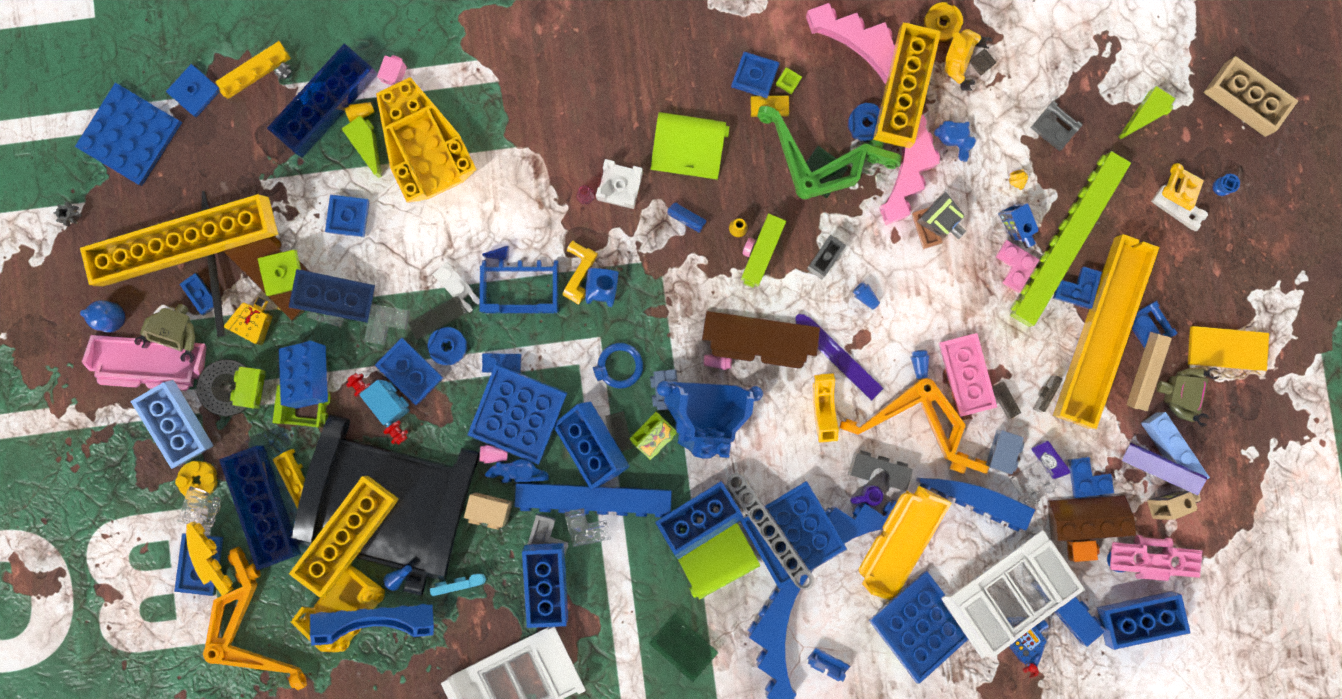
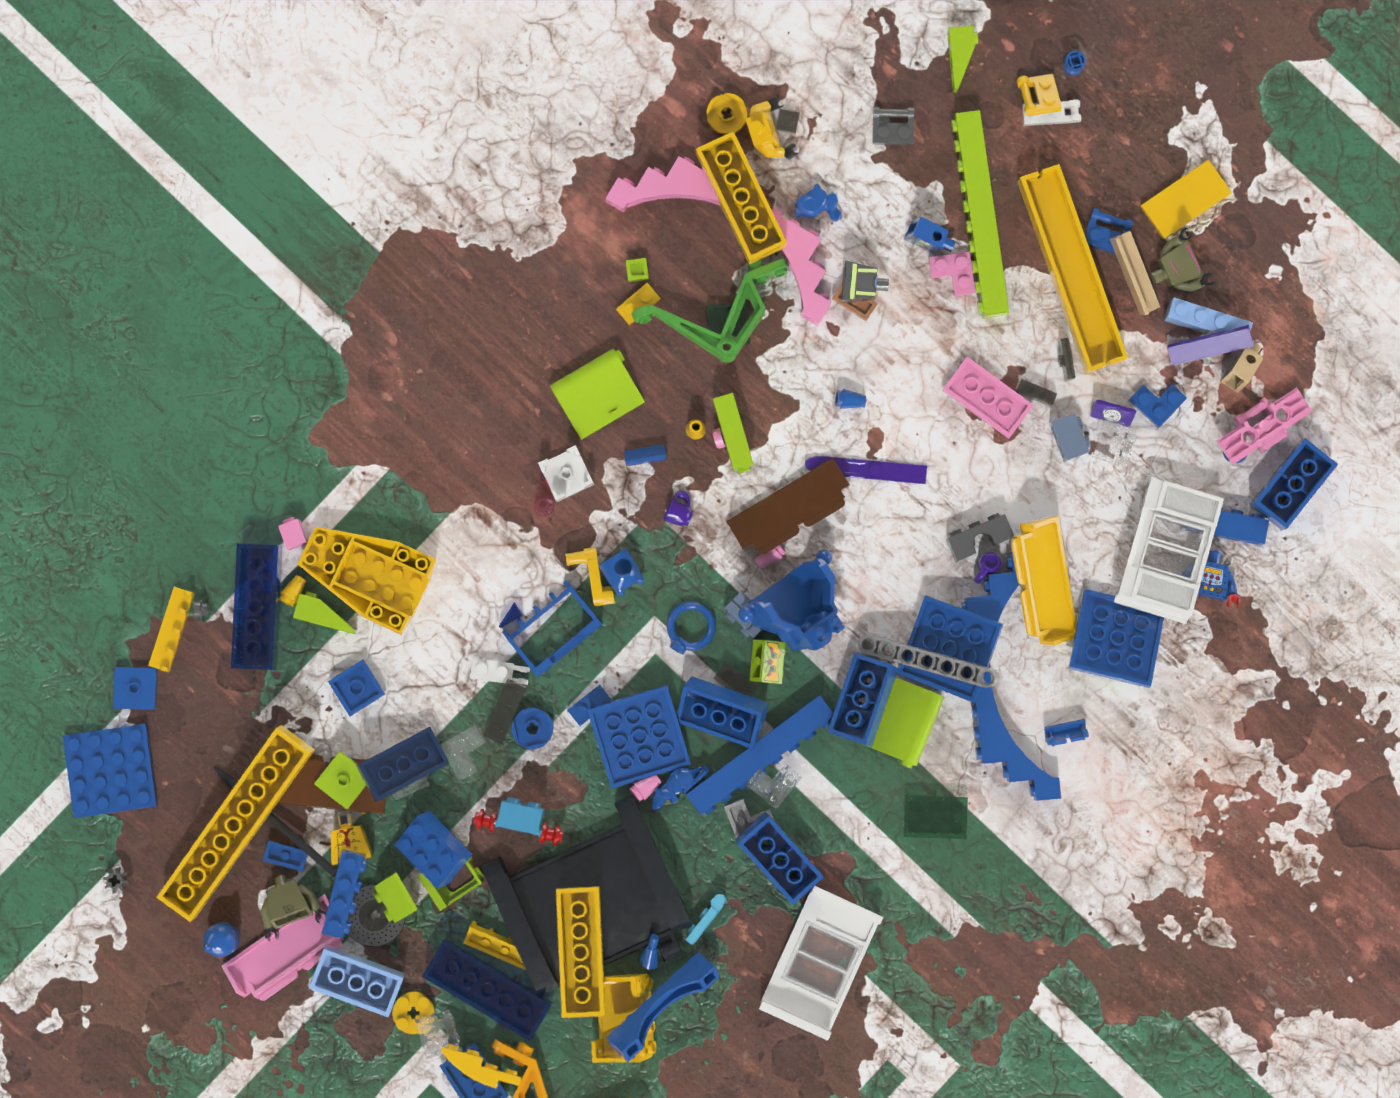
camera: 40 degrees left, 0 degrees up
blue plate [375,338,444,405] -> none
tan brick [464,492,513,530] -> none
blue plate [732,52,780,98] -> none
dark grey brick [807,235,846,280] -> none
yellow arch [812,373,839,443] -> none
light orange piece [839,378,989,474] -> none
blue plate [848,103,880,142] -> none
blue cone [910,350,930,379] -> none
blue slope [915,477,1035,532] -> none
yellow plate [1009,169,1028,190] -> none
reddish brown slope [1047,495,1136,541] -> none
blue plate [1053,267,1102,309] -> none
orange brick [1066,539,1100,562] -> none
none -> blue brick [322,849,367,938]
none -> dark purple piece [664,491,693,526]

